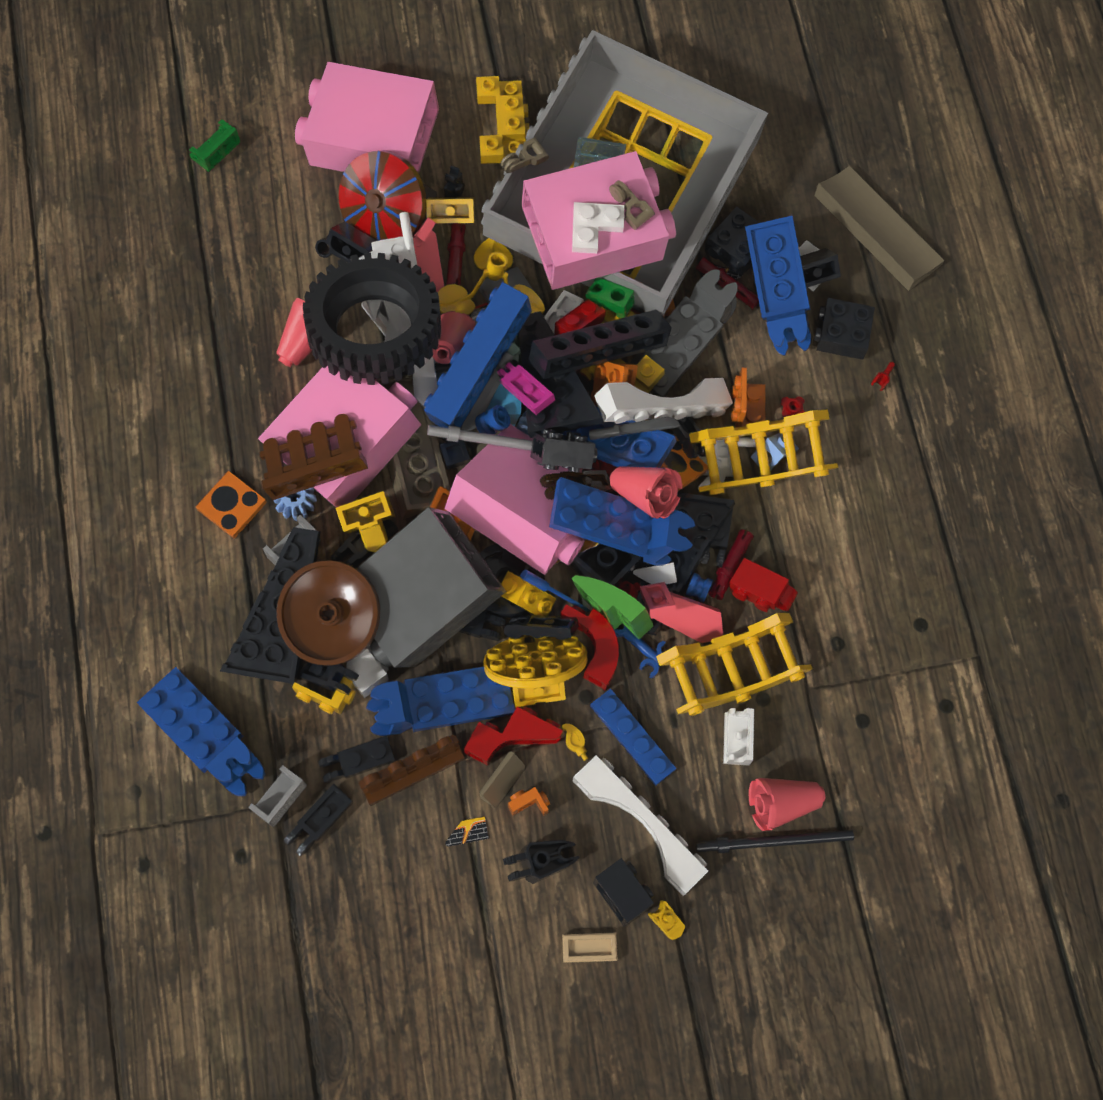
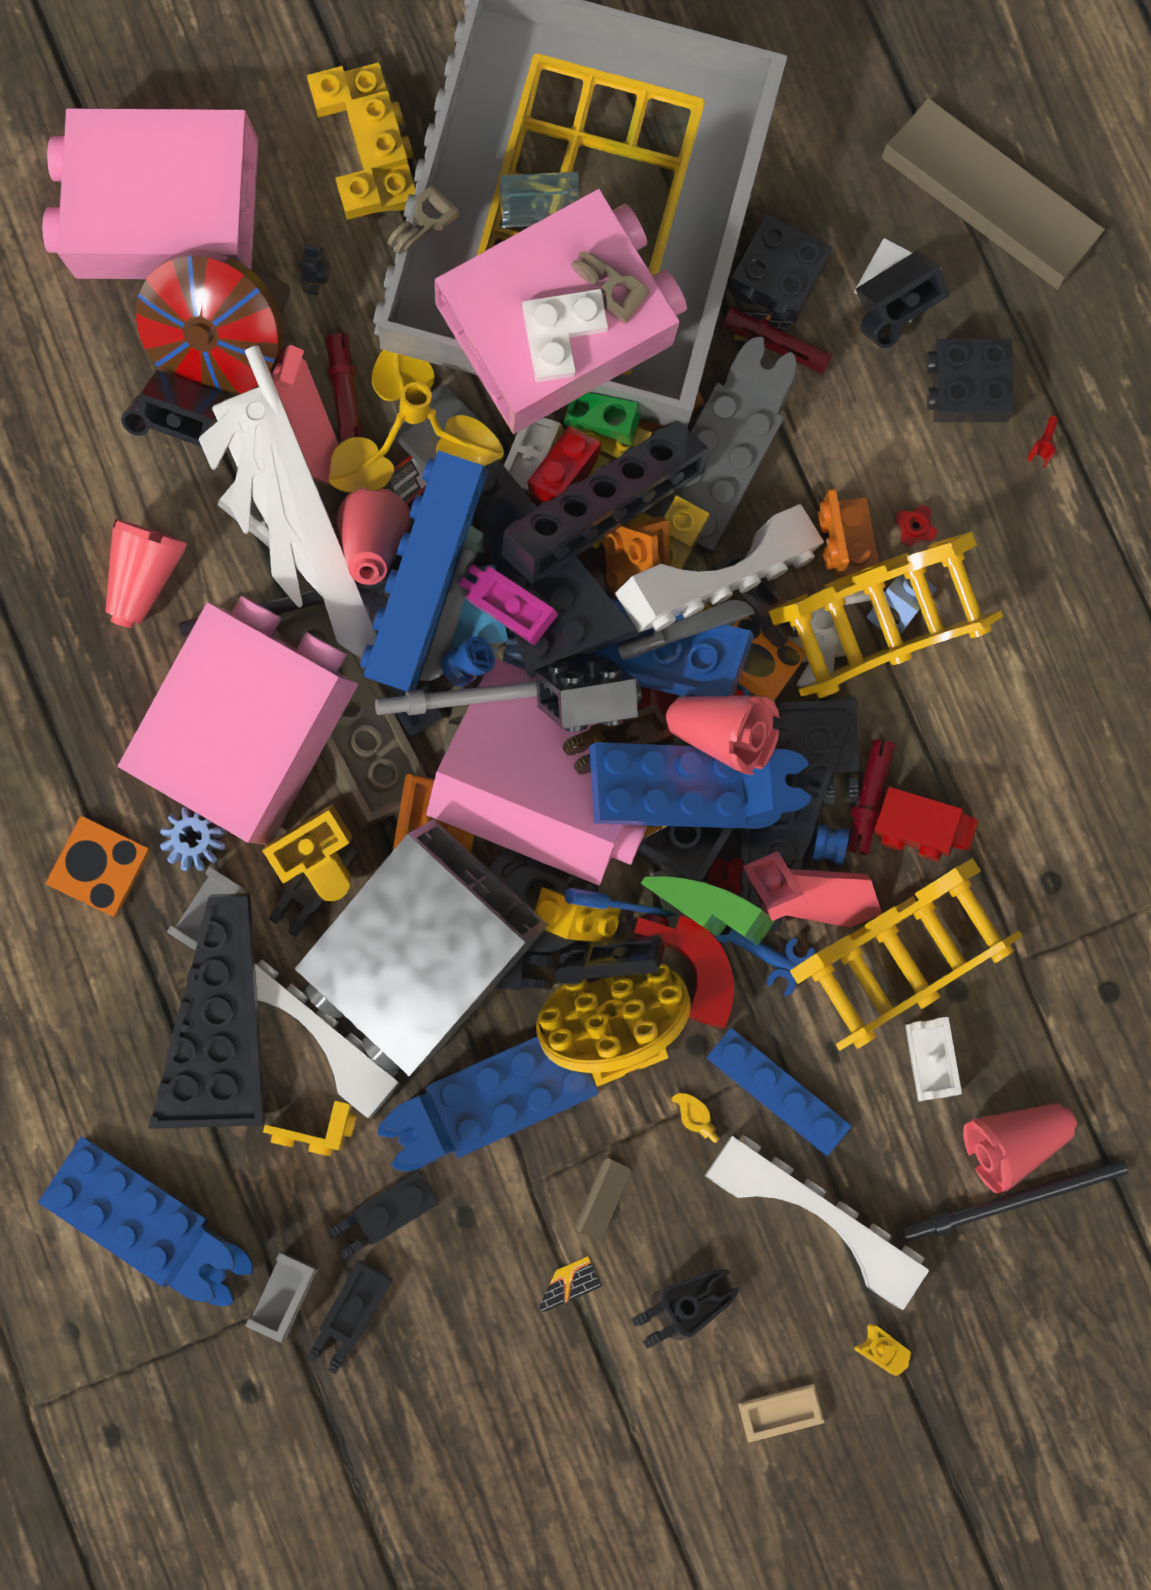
camera: 10 degrees left, 10 degrees up
reddish brown fence [259,414,368,500] -> none
reddish brown dish [277,561,380,665] -> none
black hinge [298,661,359,695] -> none
black tyre [303,253,441,385] -> none
reddish brown fence [358,735,465,806] -> none
yellow brick [426,197,475,223] -> none
red arch [464,707,563,766] -> none
orange bracket [508,787,550,816] -> none
black brick [593,858,654,927] -> none
white sticker [633,562,677,584] -> none
blue hinge [745,216,811,356] -> none

